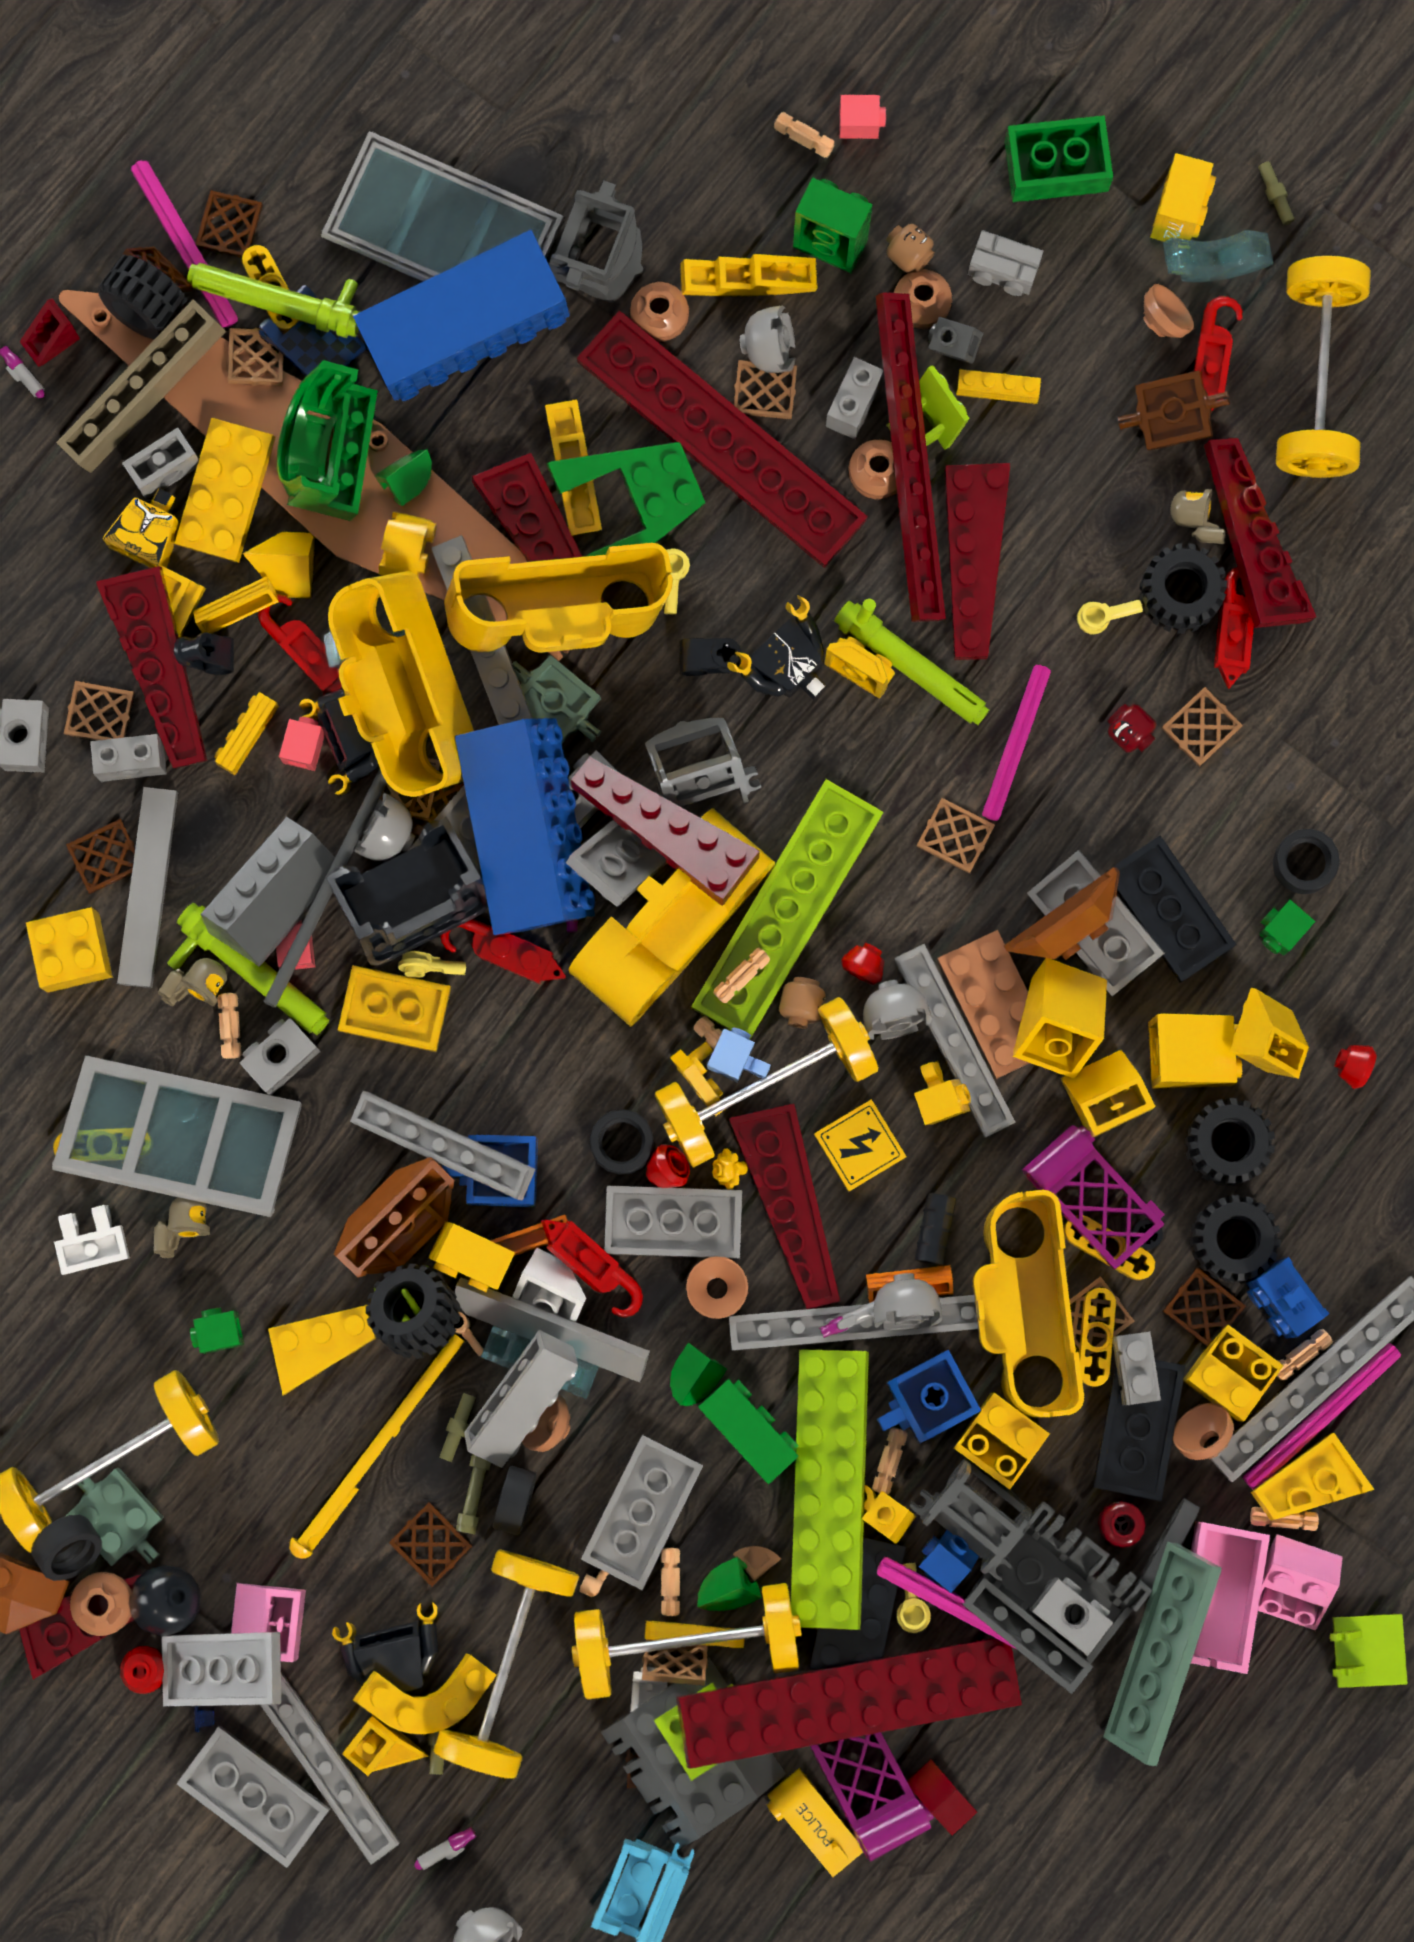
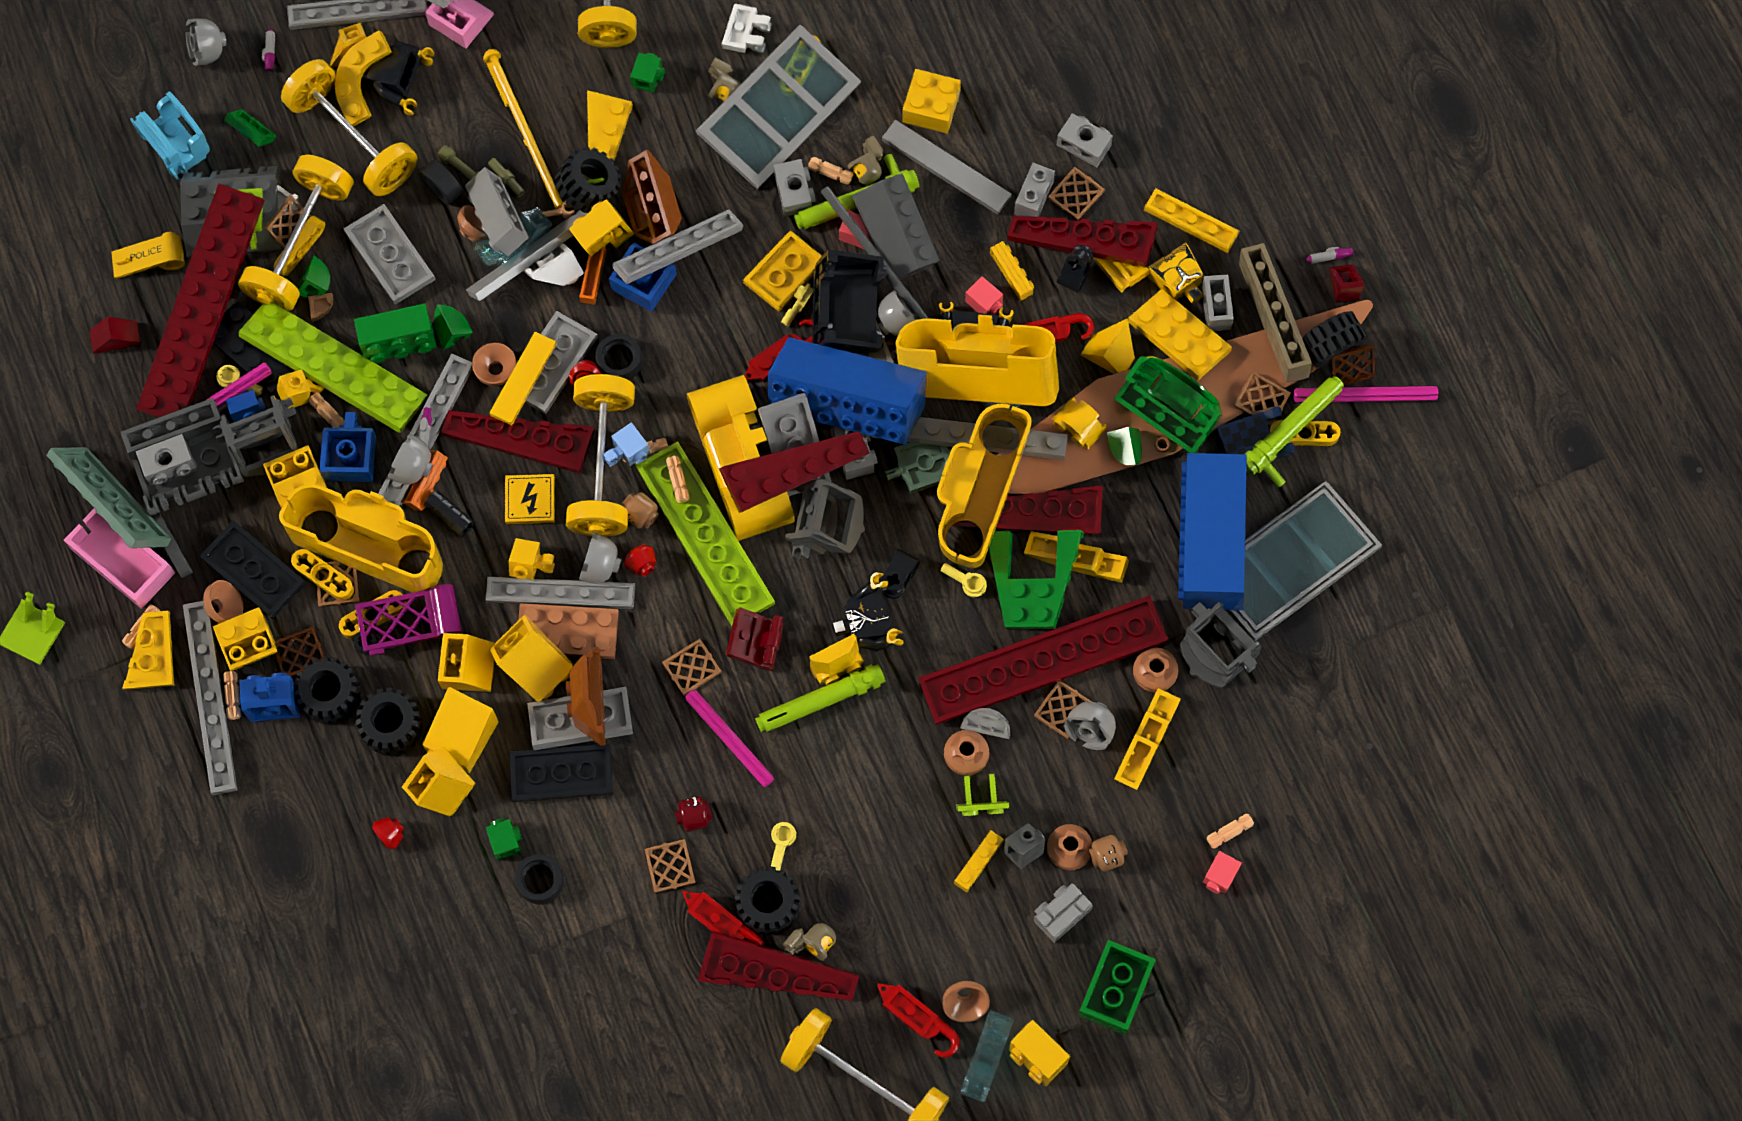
camera: 120 degrees right, 10 degrees down
reddish brown window [66,819,135,894] -> none
yellow piece [193,576,279,634] -> none
reddish brown window [195,190,263,258] -> none
reddish brown window [389,1502,472,1587] -> none
red plate [541,1220,643,1318] -> none
light nougat hand [579,1570,609,1597] -> none
light nougat axle [661,1548,680,1616] -> none
yellow plate [670,1041,725,1116] -> none
yellow plant [712,1148,748,1190] -> none
green brick [793,177,873,274] -> none
magenta piece [809,1732,934,1862] -> none
light grey brick [826,357,884,439] -> none
dark red plate [875,292,946,622] -> none
dark red wing [945,463,1010,660] -> none
dark red head [1098,1501,1146,1547] -> none
light grey brick [1112,1332,1161,1405] -> none
reddish brown plate [1118,371,1230,451] -> none
dark pink axle [1243,1343,1401,1490] -> none
bright pink slope [1258,1534,1342,1631] -> none
none -> green plate [225,109,276,147]
none -> yellow tile [490,332,557,426]
none -> dark red plate [725,608,784,671]
none -> light grey plate [960,708,1010,739]
none -> yellow tile [1144,188,1239,253]

